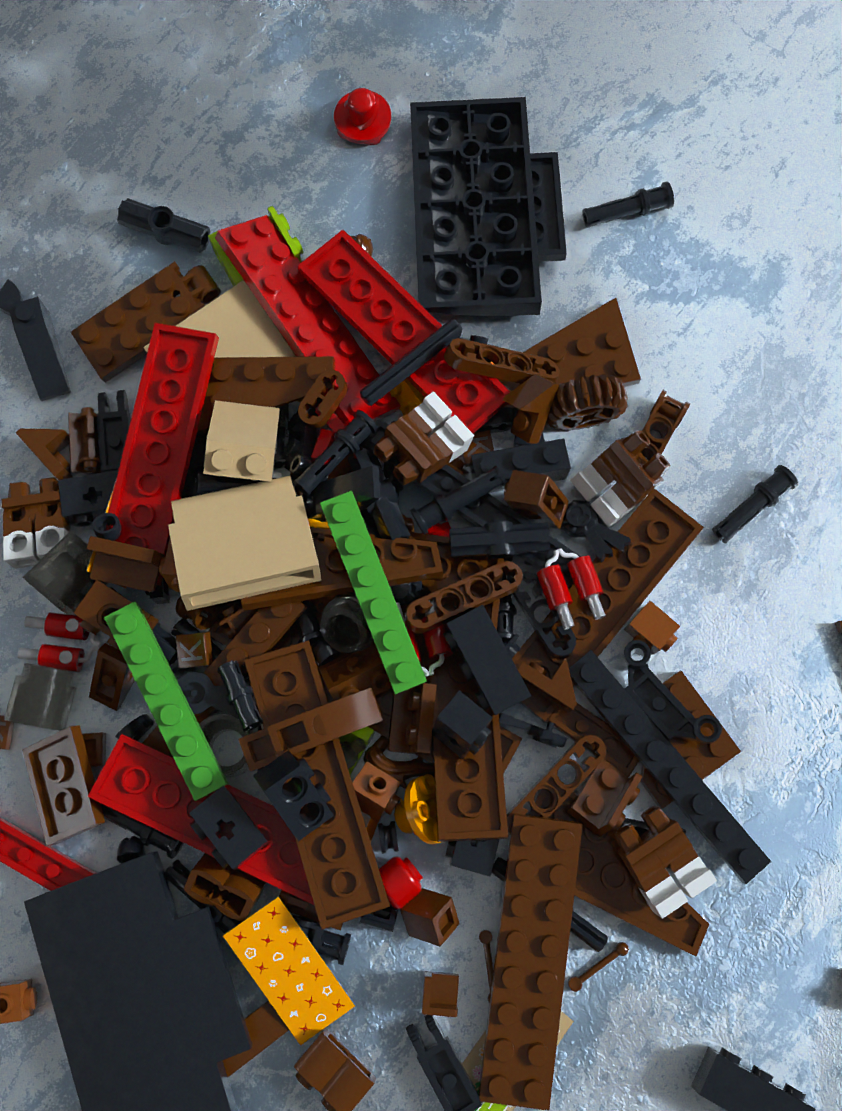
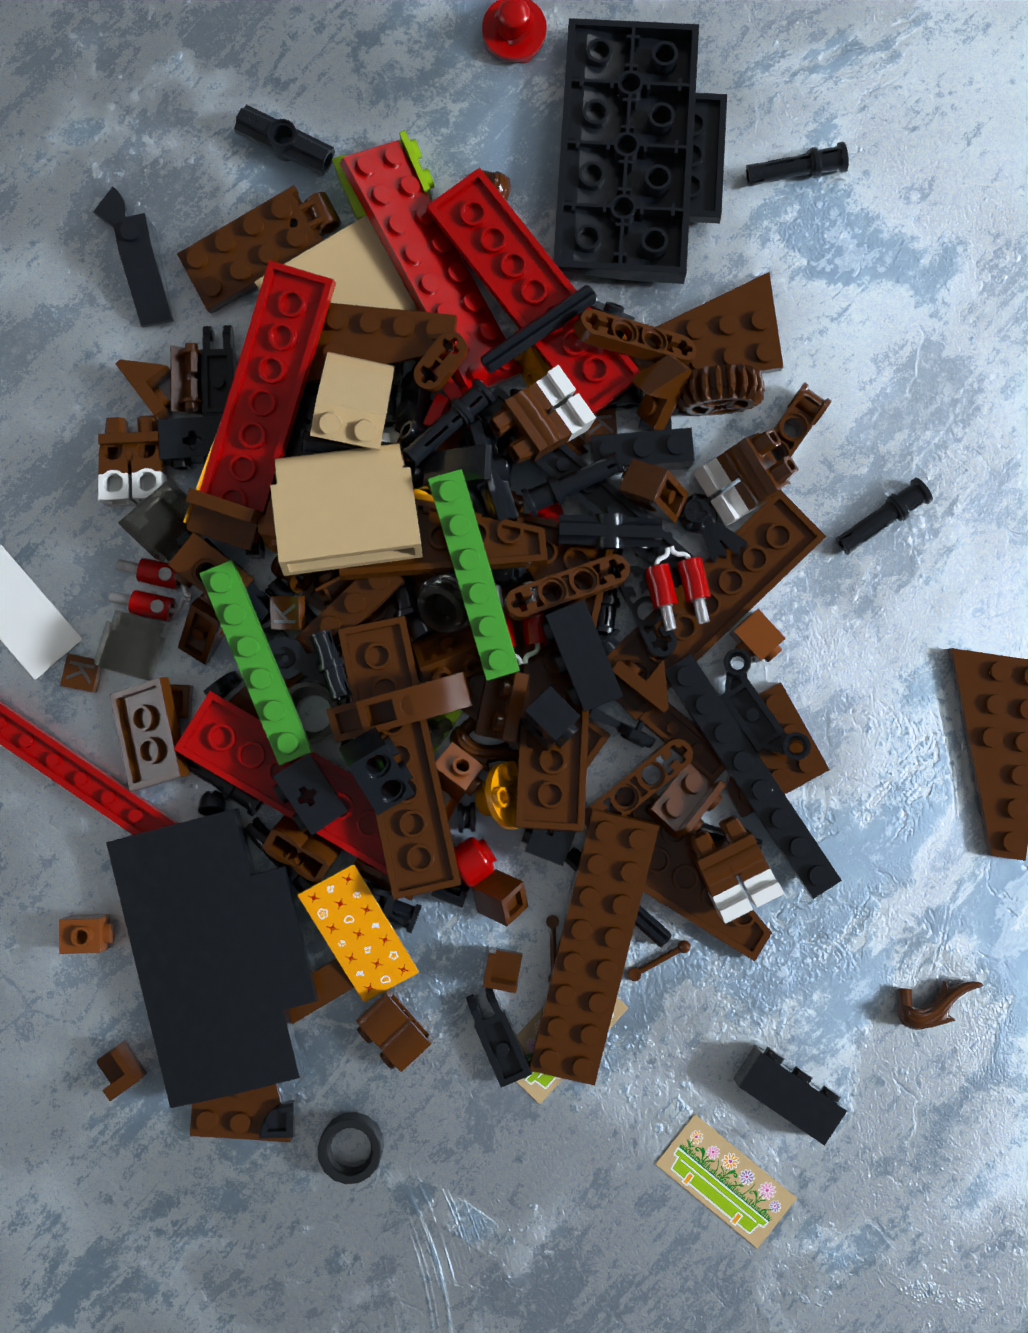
camera: 10 degrees right, 10 degrees up
black hinge [92,513,121,541] -> none

